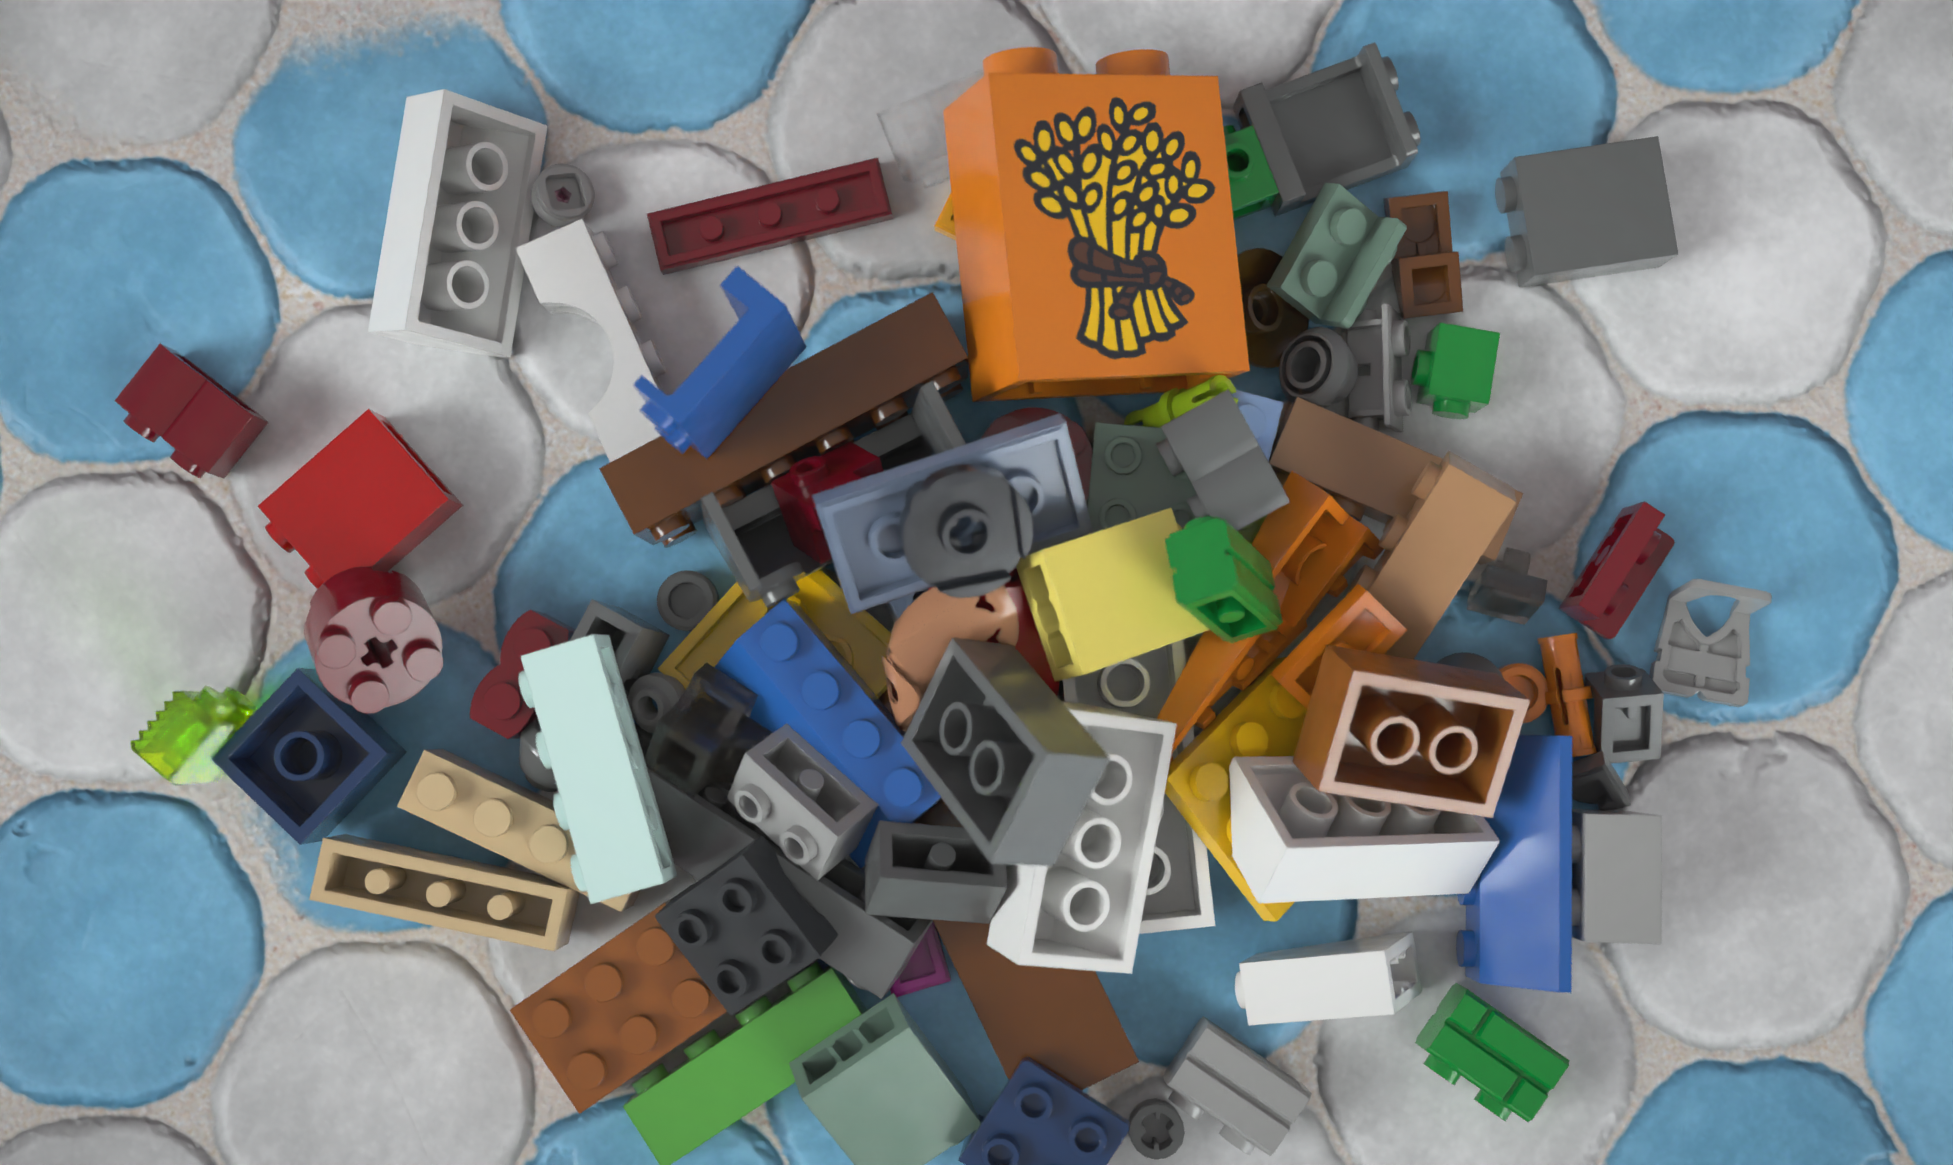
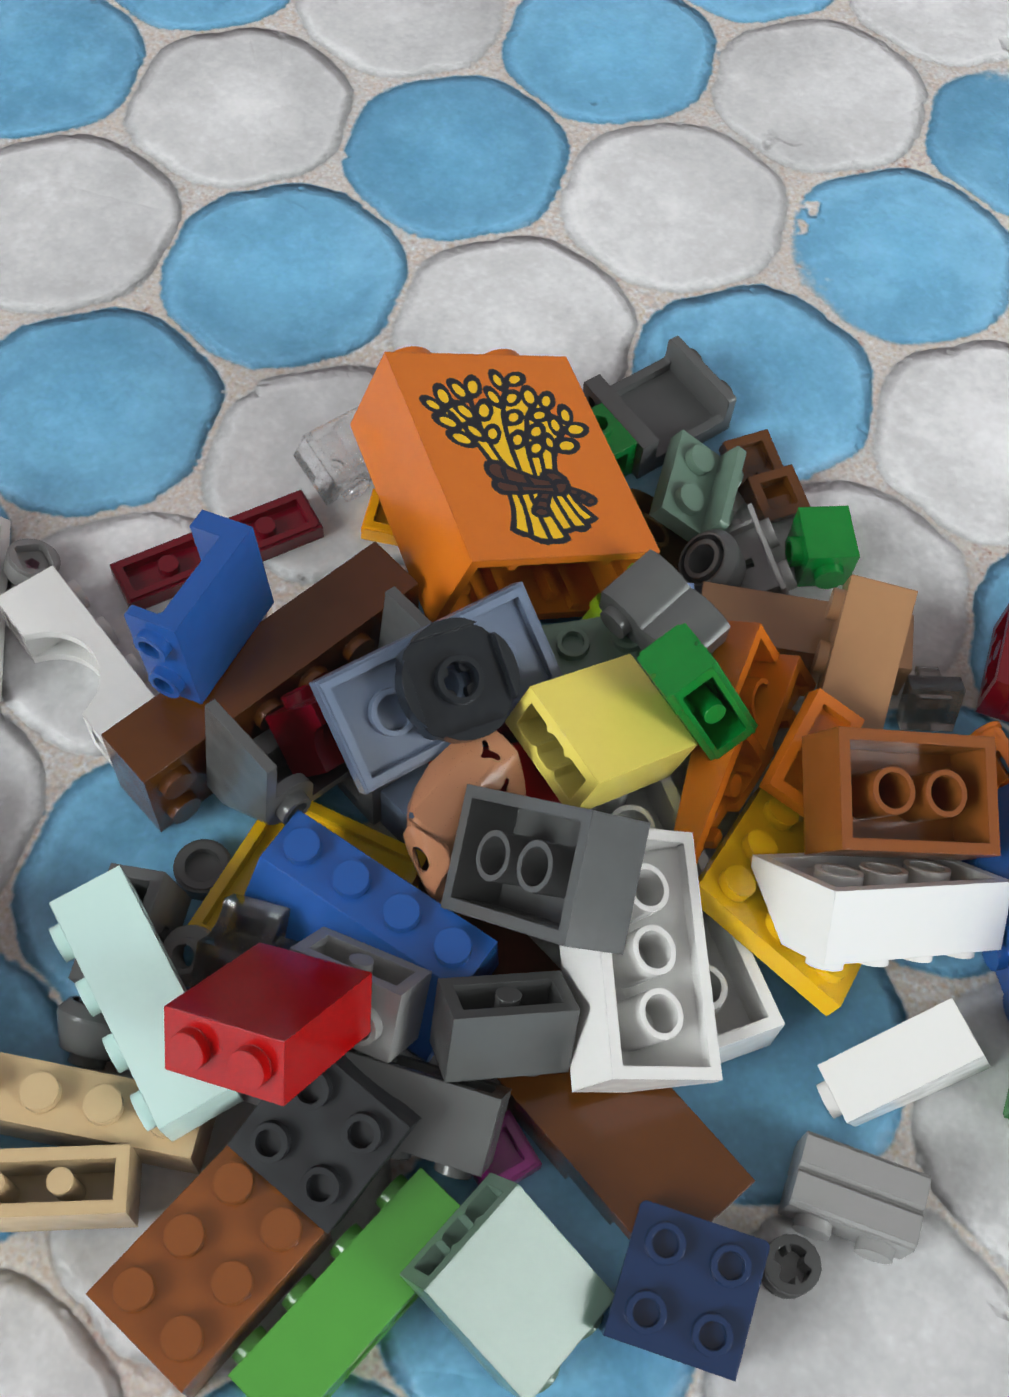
camera: 20 degrees left, 25 degrees down
dark red brick [470,609,576,739] -> none
dark grey brick [1495,136,1678,288] -> none
none -> red brick [164,942,372,1106]

